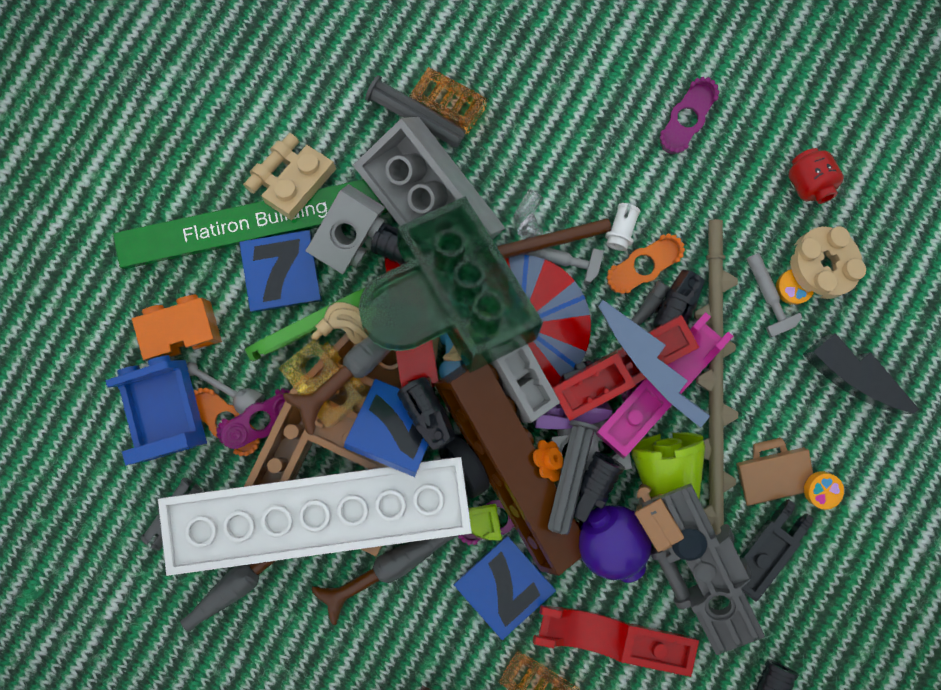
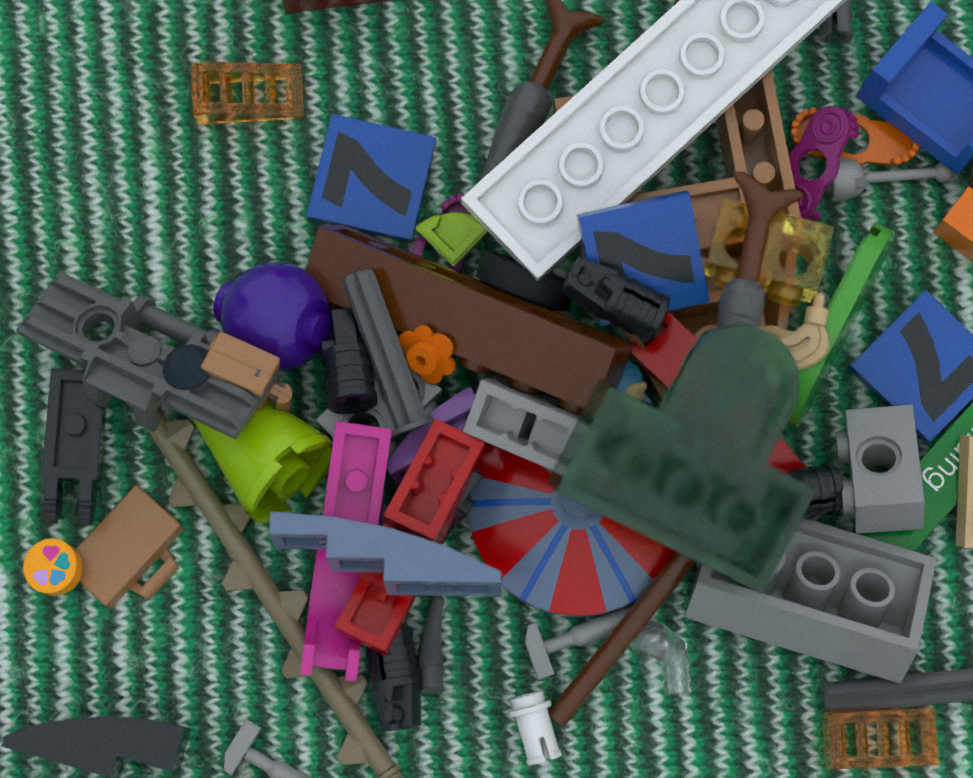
camera: 140 degrees right, 5 degrees down
red piece [533,605,699,677] -> none
orange piece [607,234,685,294] -> none

